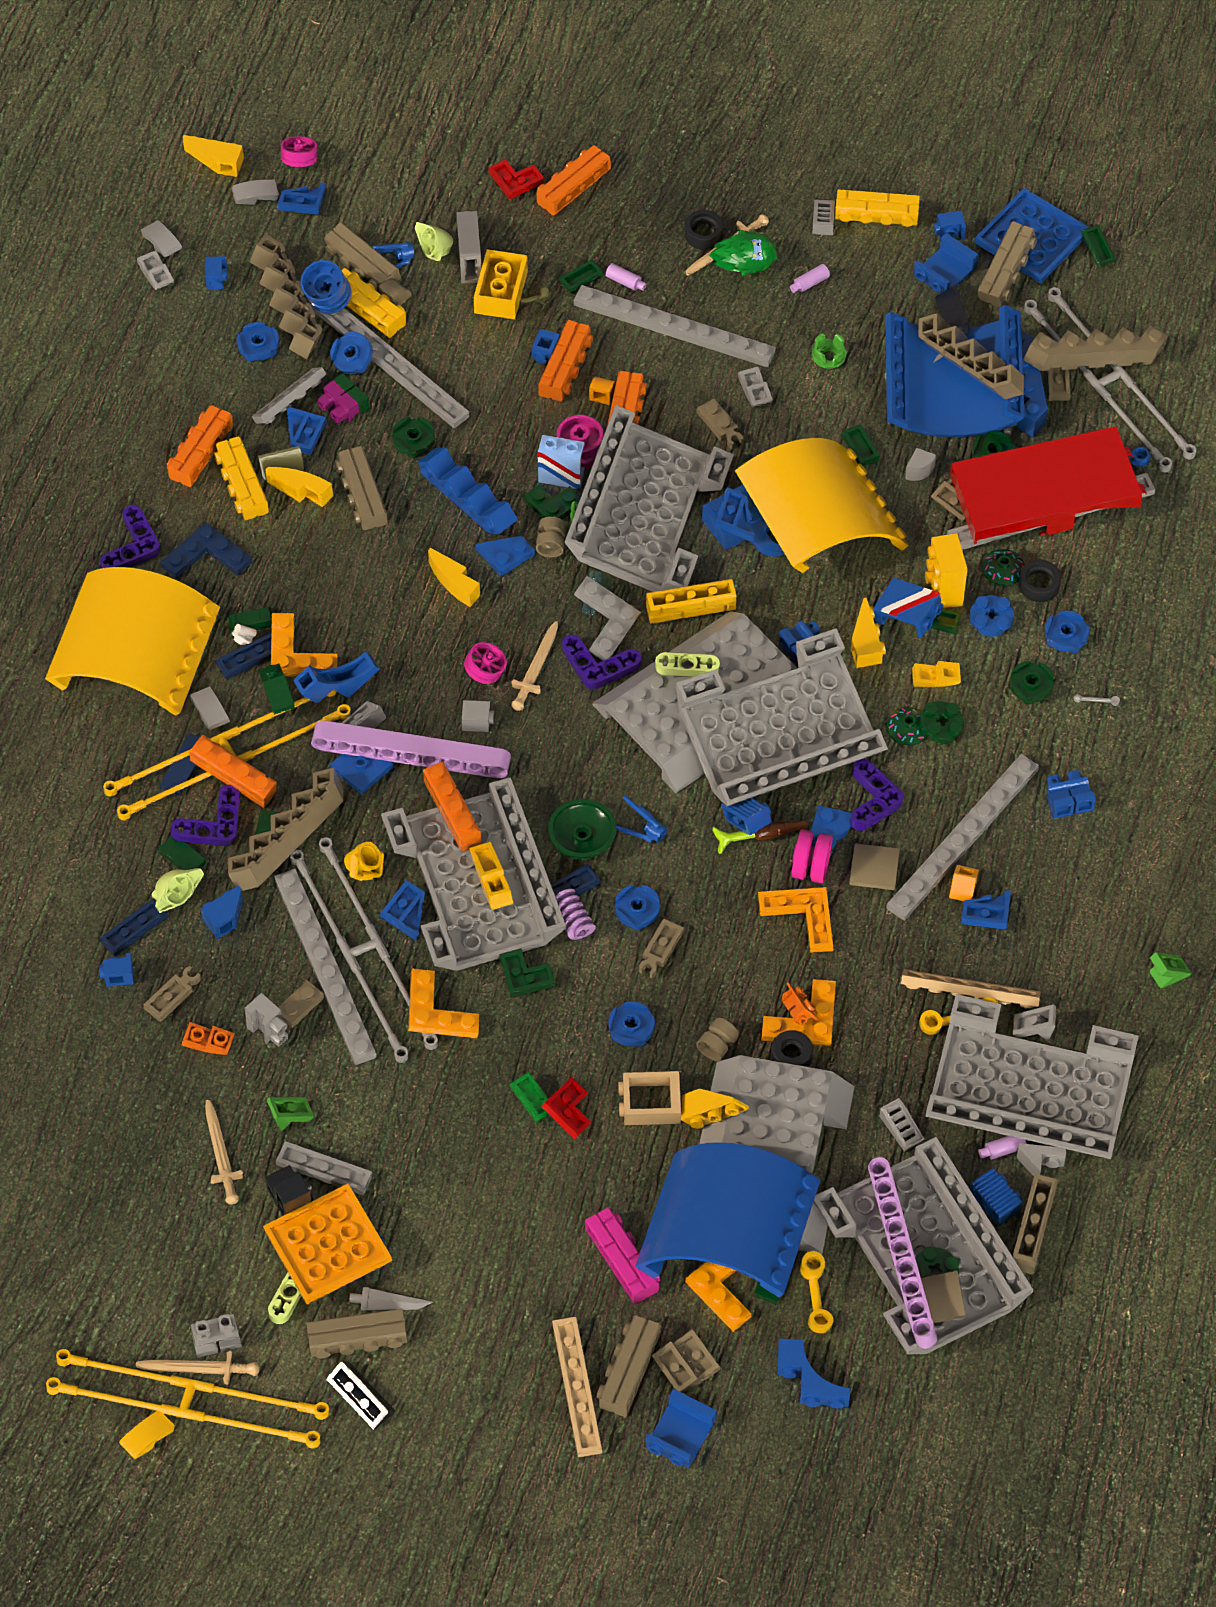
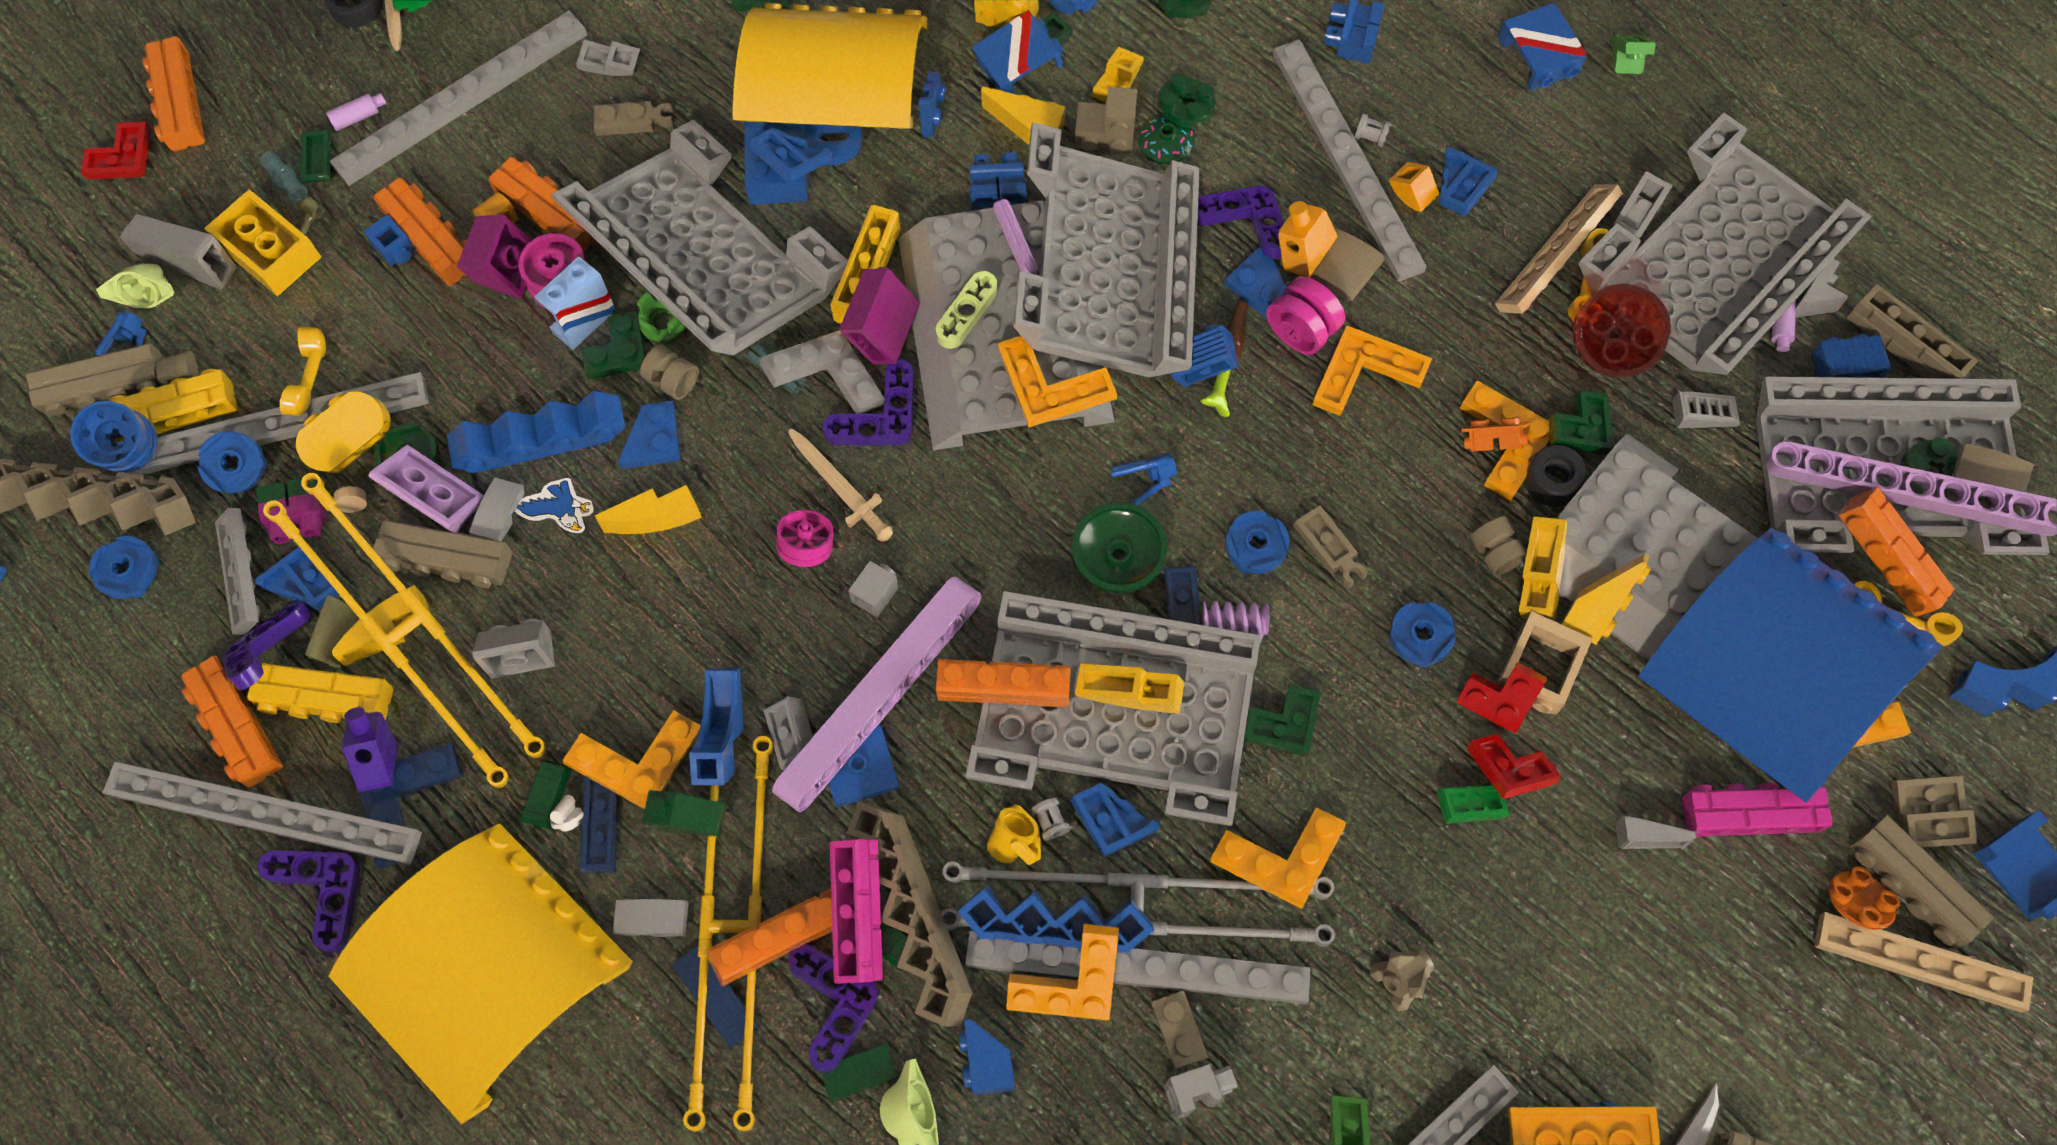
camera: 60 degrees left, 10 degrees up
none -> light grey plate [102,762,422,865]
none -> dark purple beam [222,600,312,690]
none -> clear light blue pin [260,151,308,201]
none -> yellow bar [263,473,546,788]
none -> yellow piece [280,326,326,416]
none -> yellow brick [296,391,391,473]
none -> tan tile [333,486,367,513]
none -> dark purple torso [342,707,398,792]
none -> lavender slope [369,445,484,533]
none -> magenta slope [457,215,532,298]
none -> light grey slope [469,478,525,541]
none -> light grey slope [472,619,555,679]
none -> sticker [514,478,593,533]
none -> dark pink brick [830,839,883,983]
none -> magenta brick [839,267,920,364]
none -> blue wing [919,71,946,137]
none -> blue brick [957,884,1154,953]
none -> lavender axle [993,199,1038,275]
none -> light orange plate [997,336,1117,428]
none -> light orange plate [1006,924,1119,1021]
none -> light grey bush [1031,798,1071,841]
none -> dark tan brick [1075,87,1138,153]
none -> light orange torso [1278,201,1338,277]
none -> light grey bush [1355,113,1391,147]
none -> dark tan rock [1370,949,1434,1011]
none -> red plate [1456,662,1547,734]
none -> blue panel [1498,3,1587,91]
none -> yellow slope [1519,517,1567,621]
none -> dark green plate [1548,390,1613,454]
none -> clear red cylinder [1572,284,1671,378]
none -> light grey slope [1615,816,1696,849]
none -> orange dish [1829,867,1900,930]
none -> orange brick [1838,487,1954,617]

